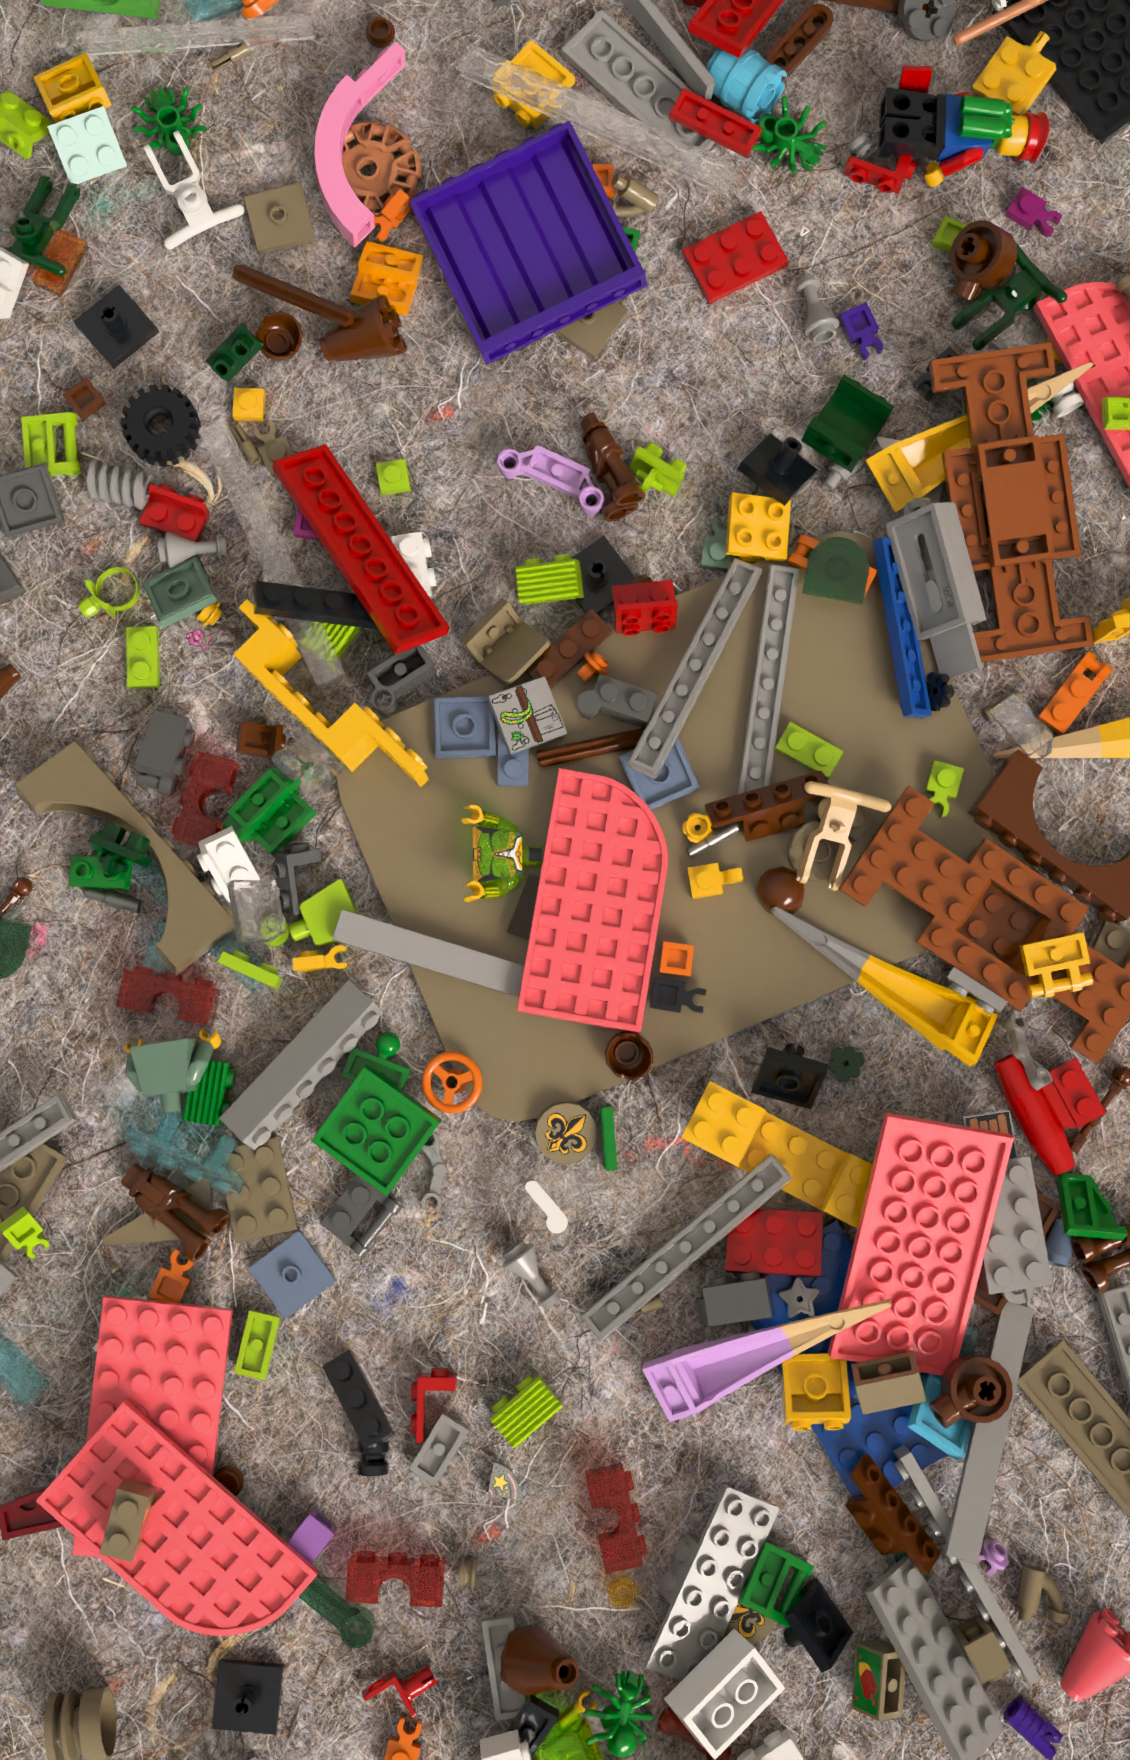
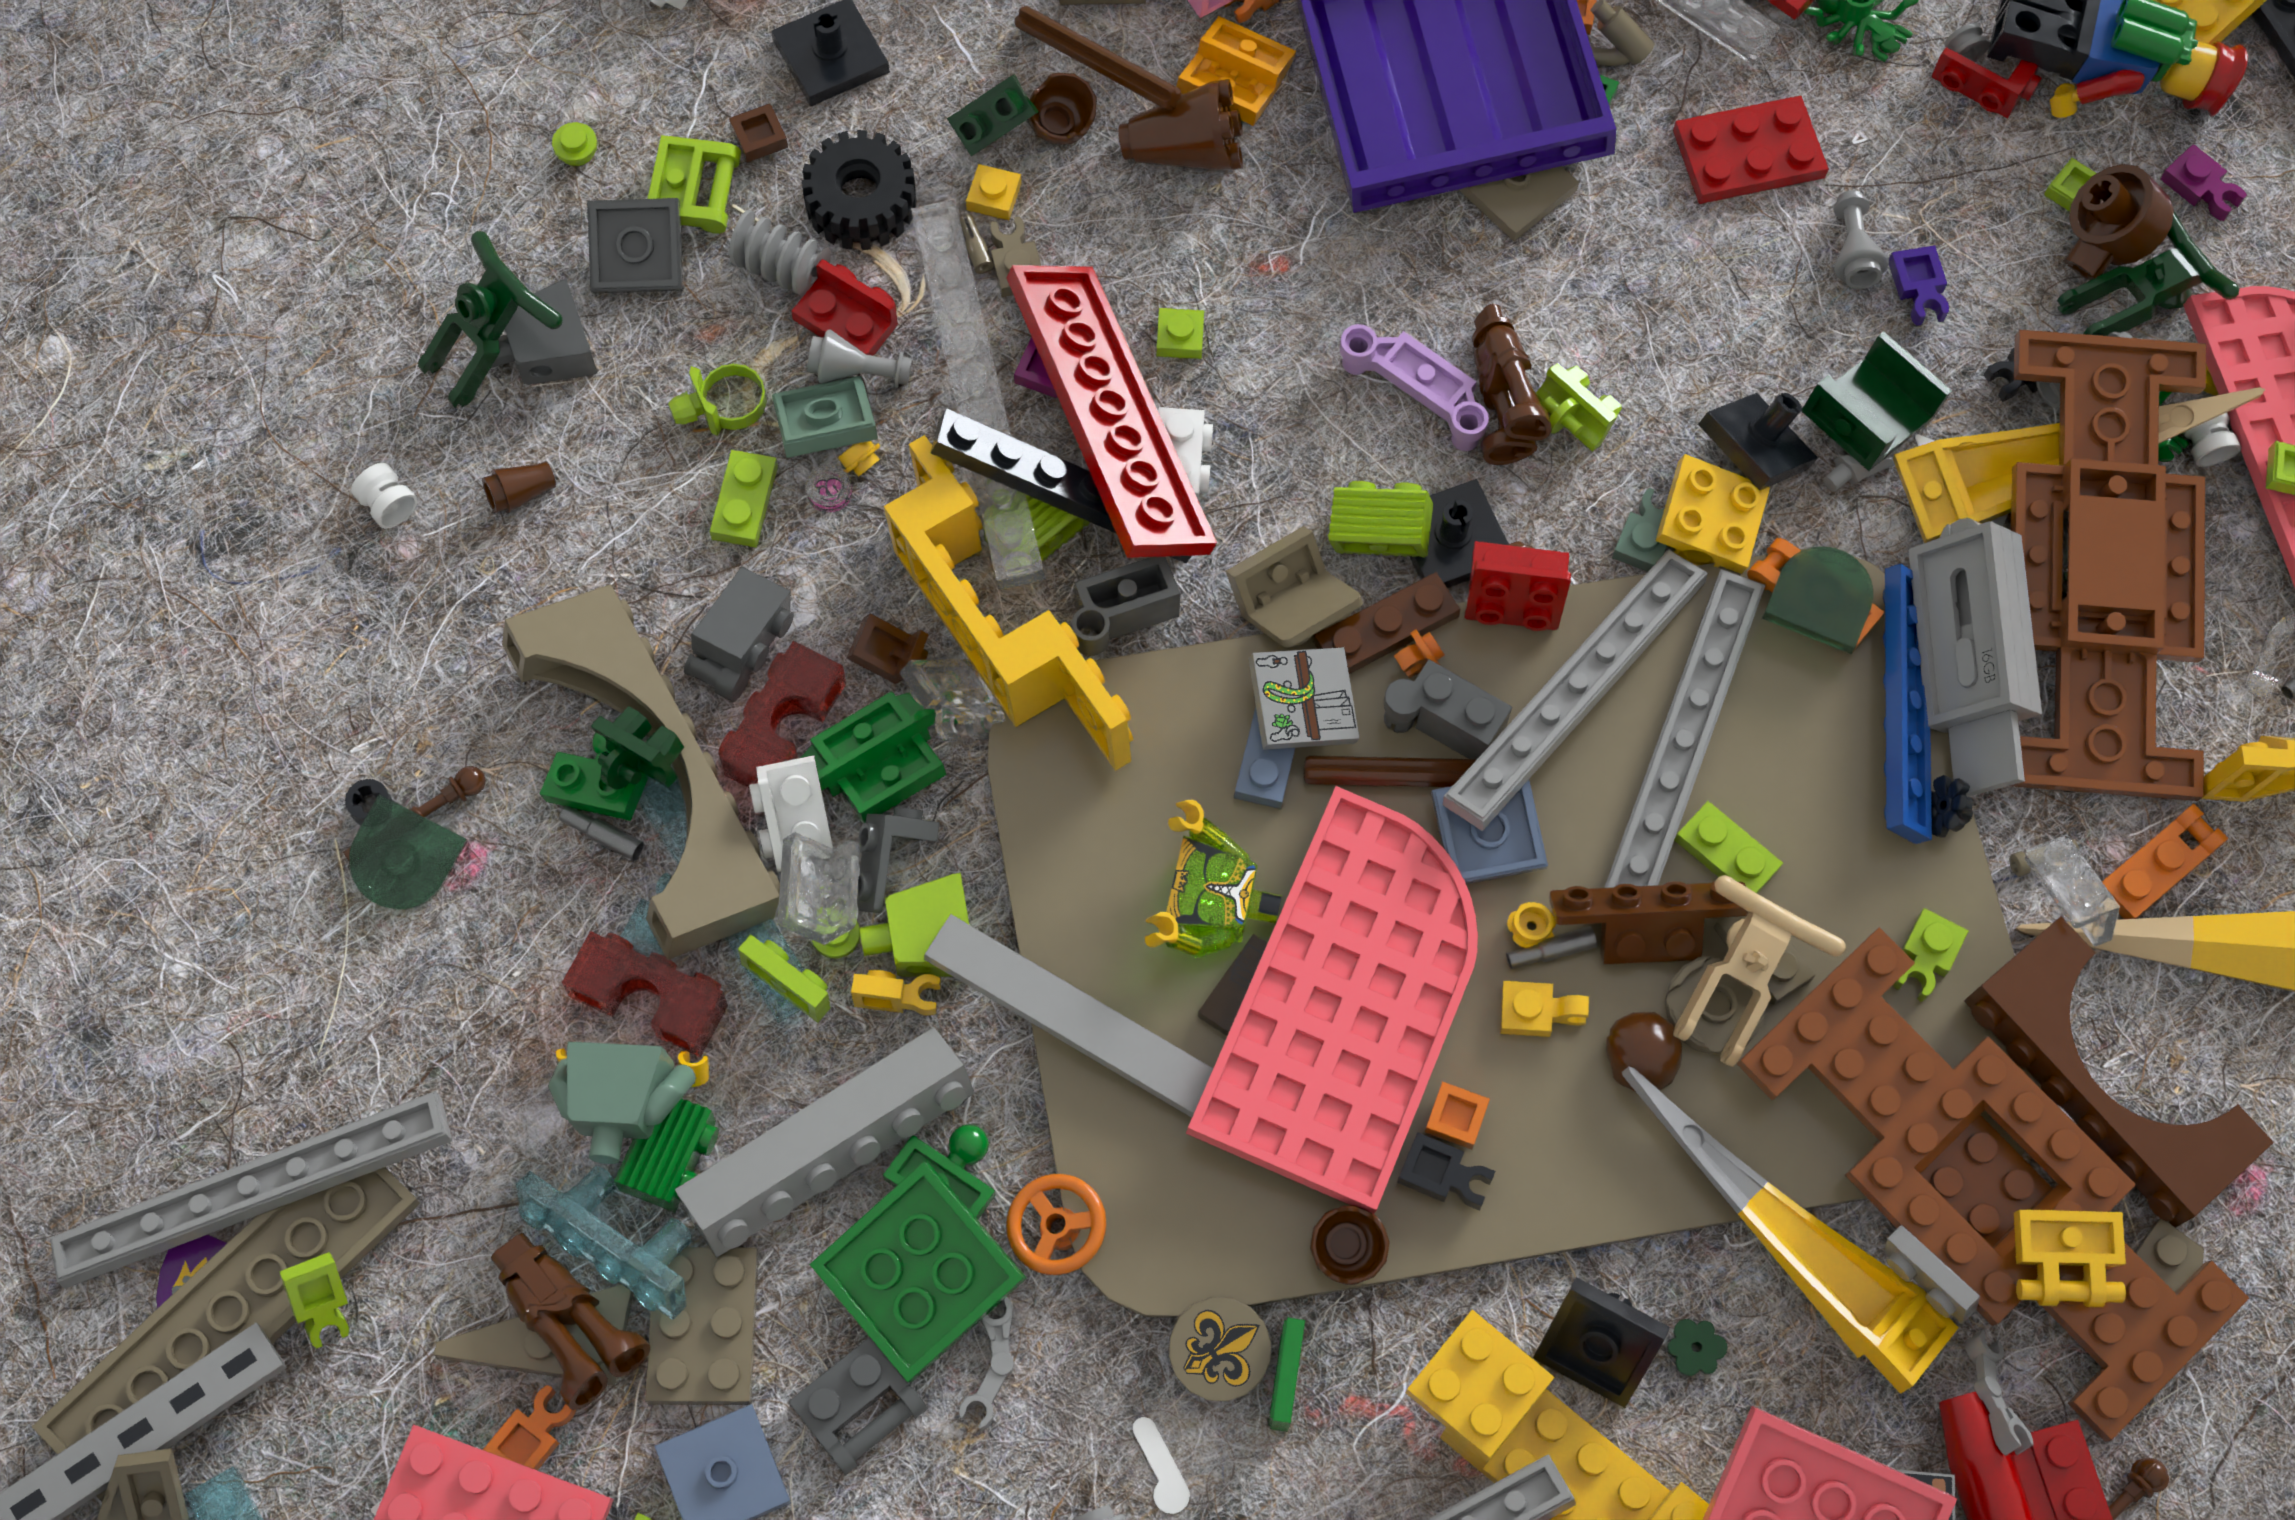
camera: 10 degrees right, 15 degrees down
sand blue tile [433,695,496,759] -> none

